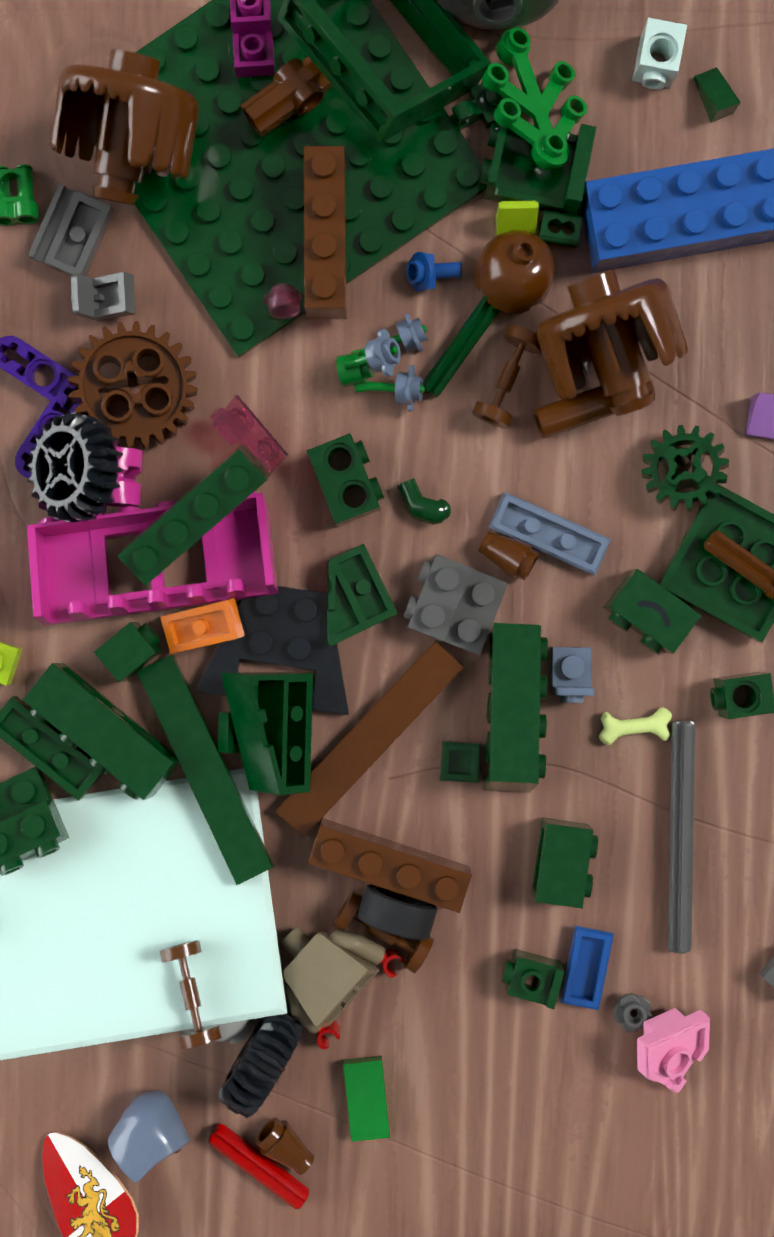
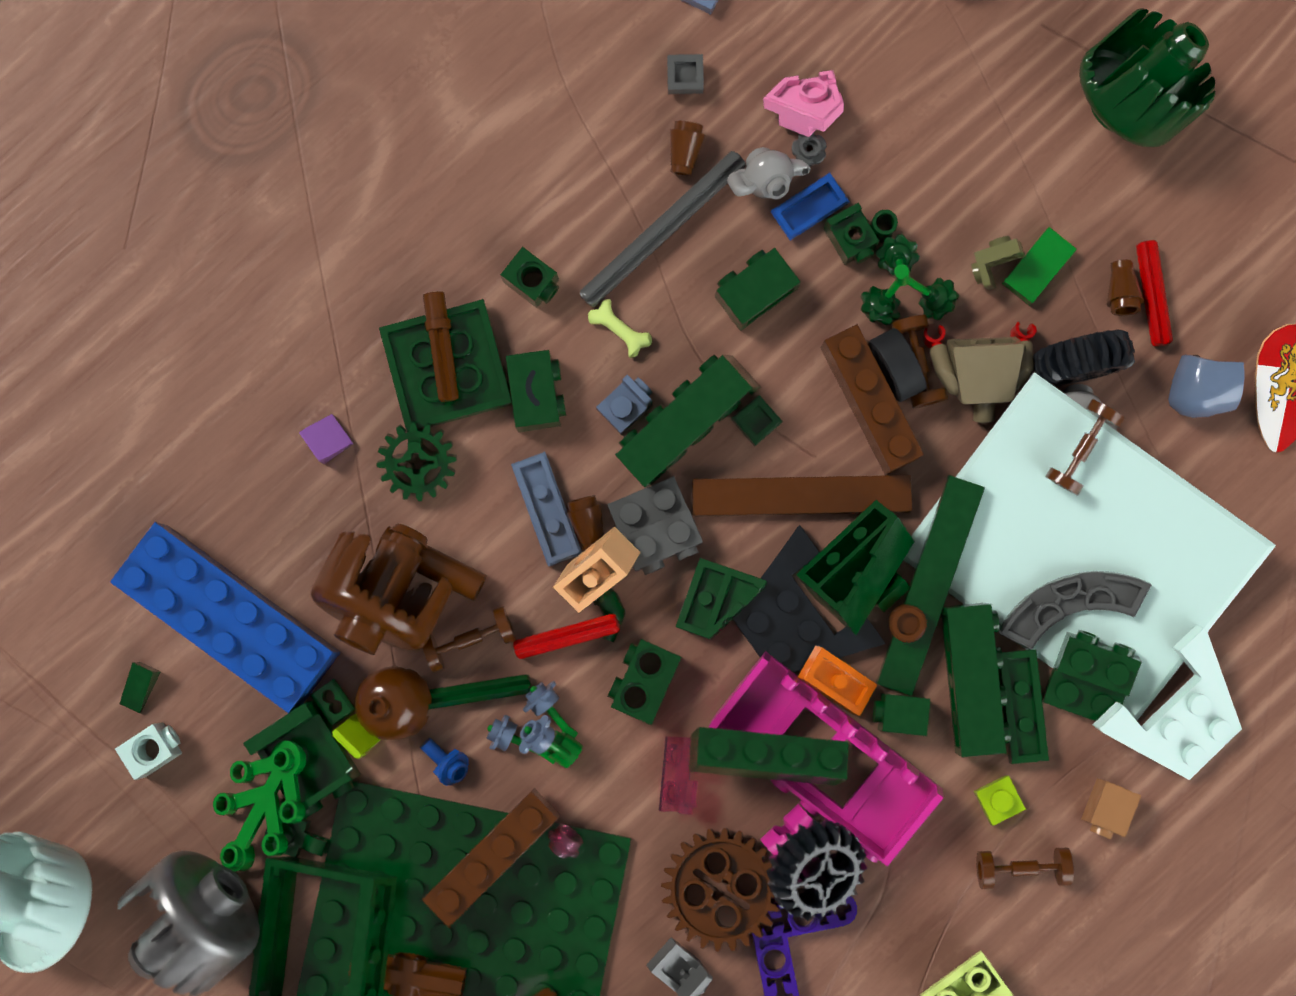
camera: 135 degrees left, 5 degrees down
none -> red axle [513,614,620,659]
none -> light nougat brick [553,527,640,613]
none -> reddish brown cone [670,121,705,176]
none -> light grey piece [727,147,811,199]
none -> dark green plant [861,233,959,326]
none -> dark green hinge [870,210,898,242]
none -> reddish brown tile [888,604,927,642]
none -> olive bracket [971,236,1025,290]
none -> dark grey tile [998,571,1152,649]

